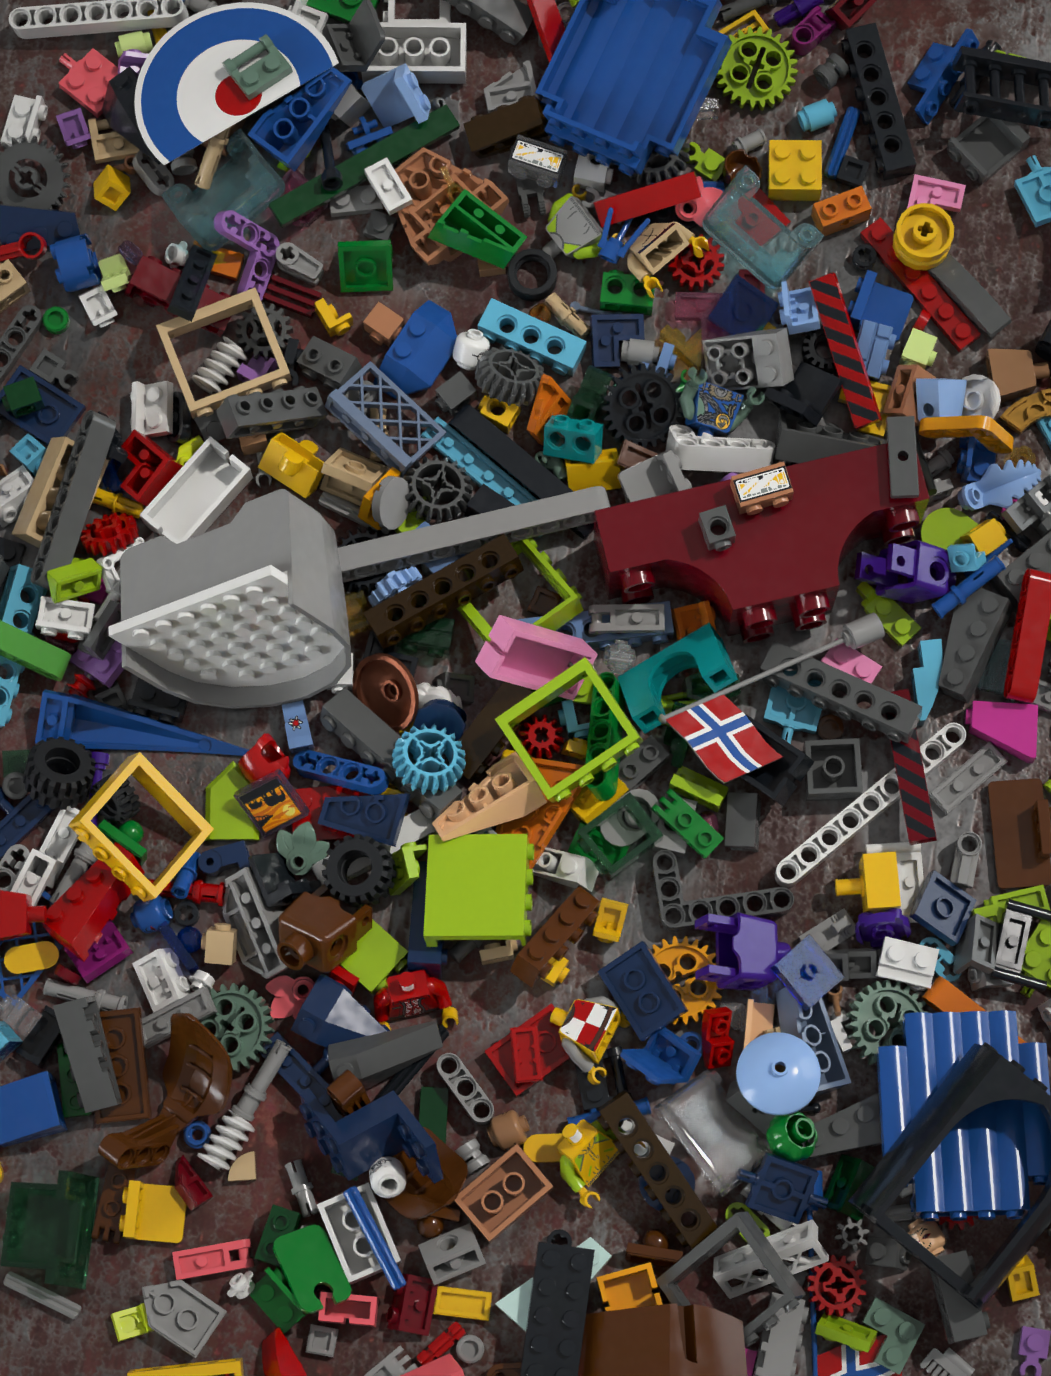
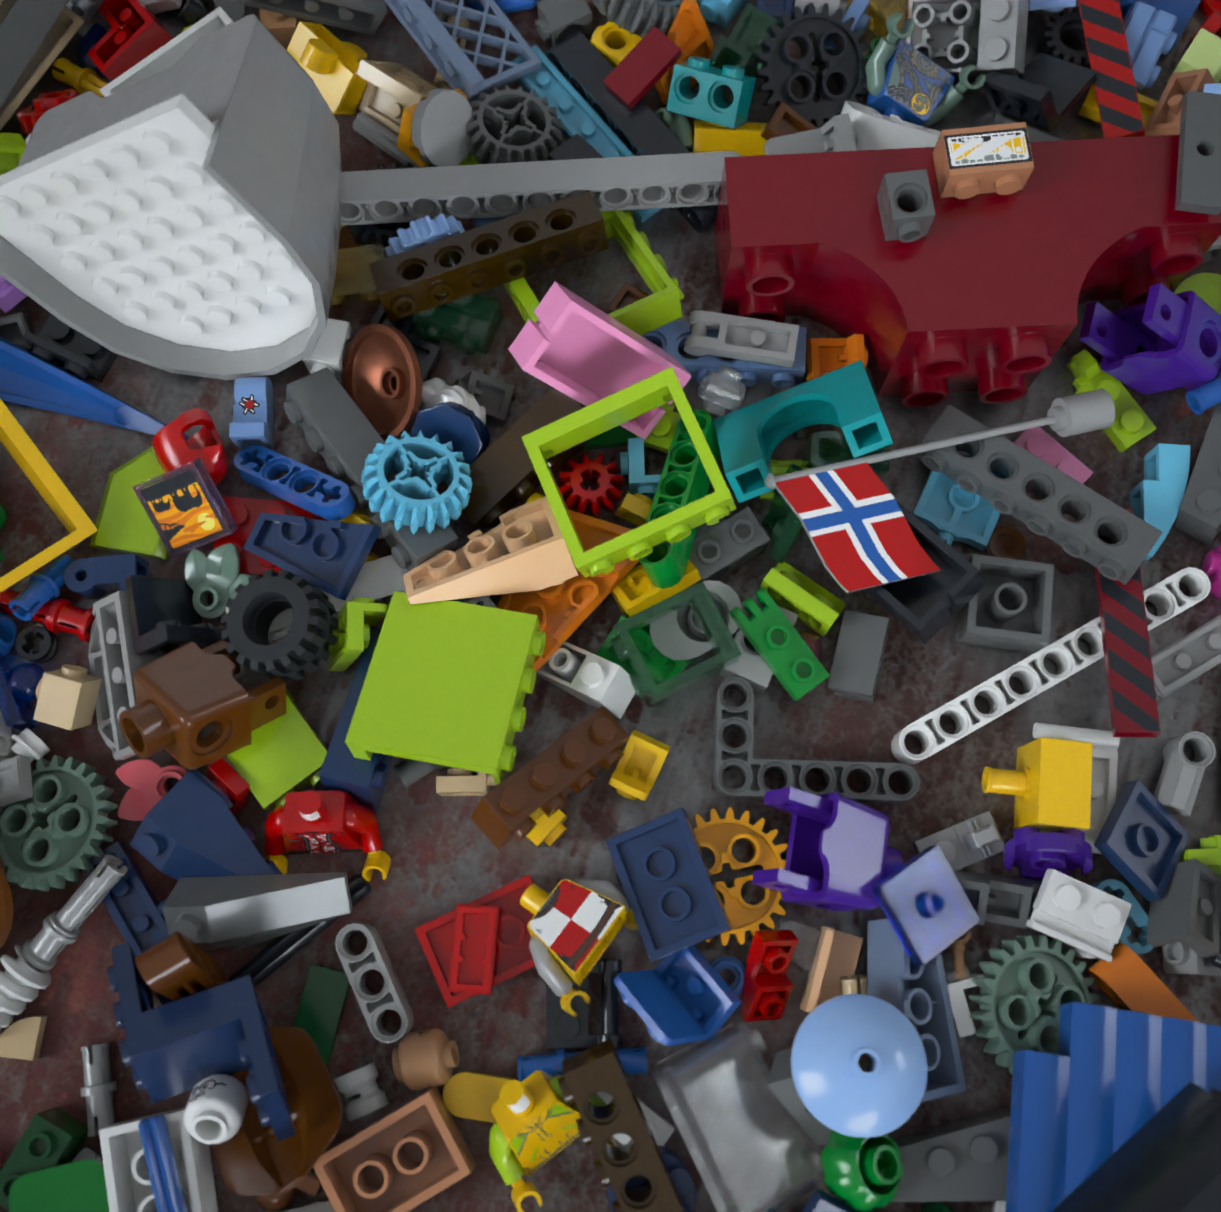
camera: 10 degrees right, 0 degrees up
none -> dark red tile [603,26,682,110]

